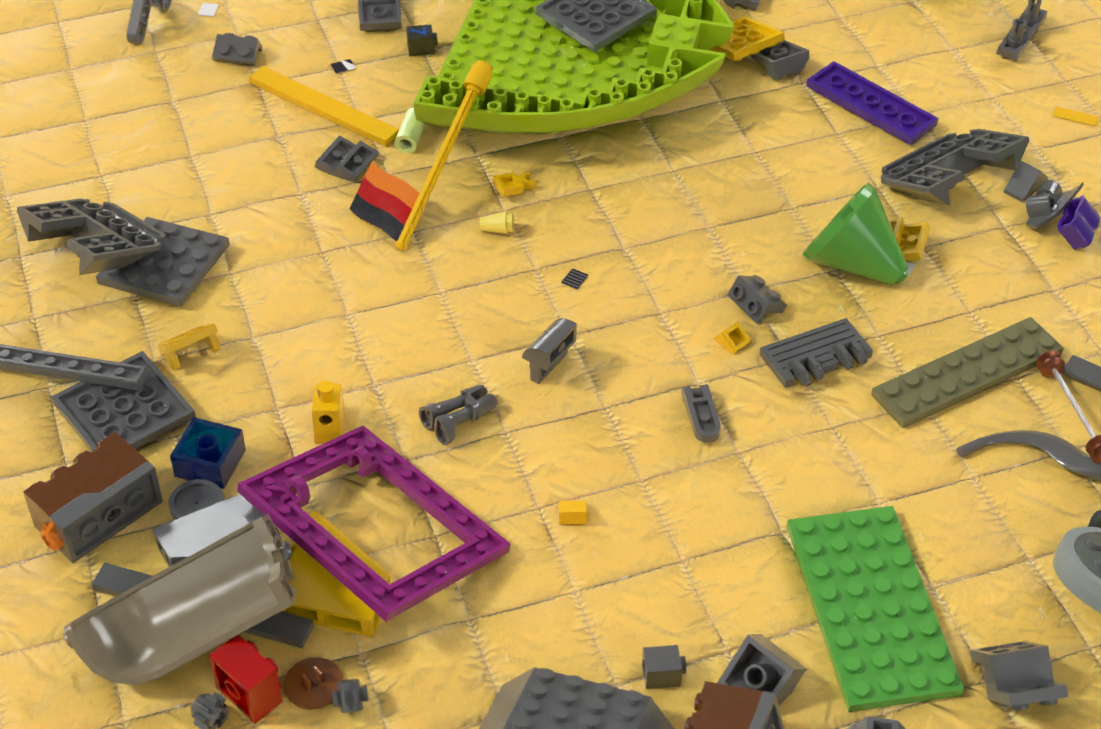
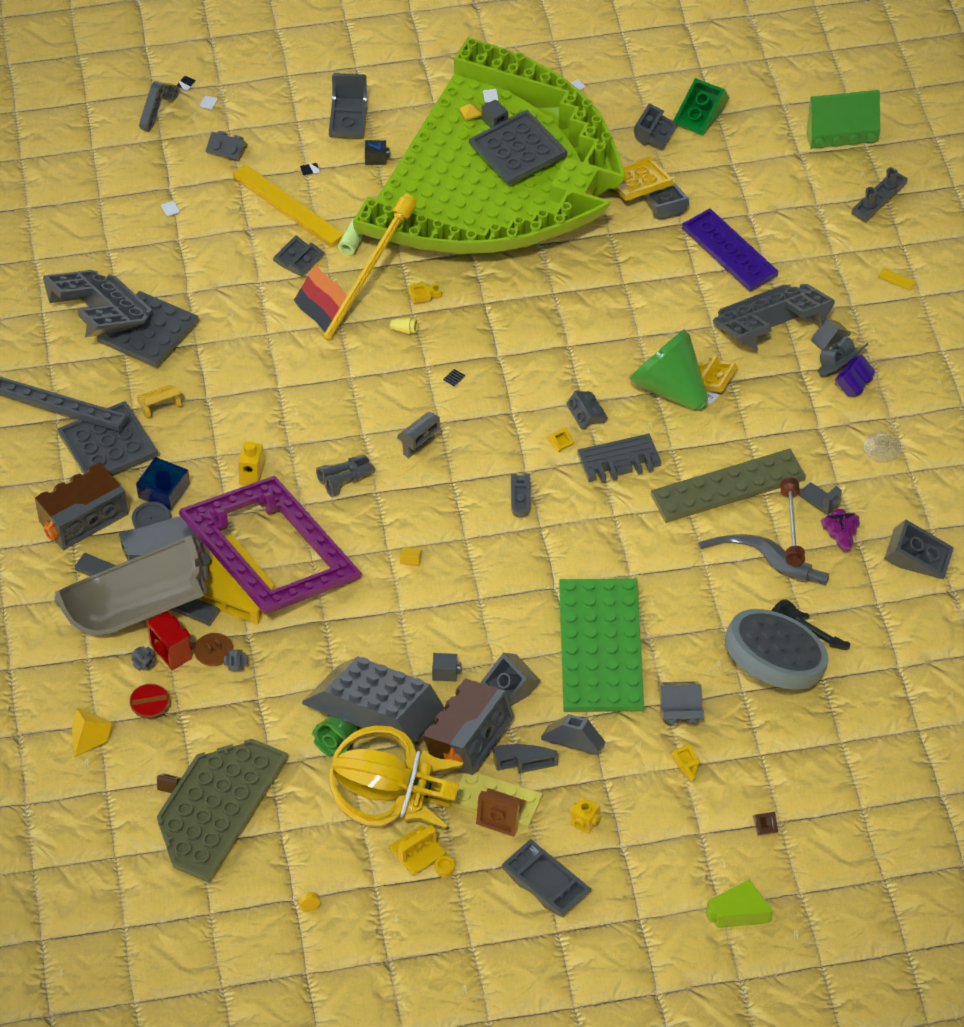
camera: 10 degrees right, 5 degrees up
none -> white sticker [161,201,180,216]

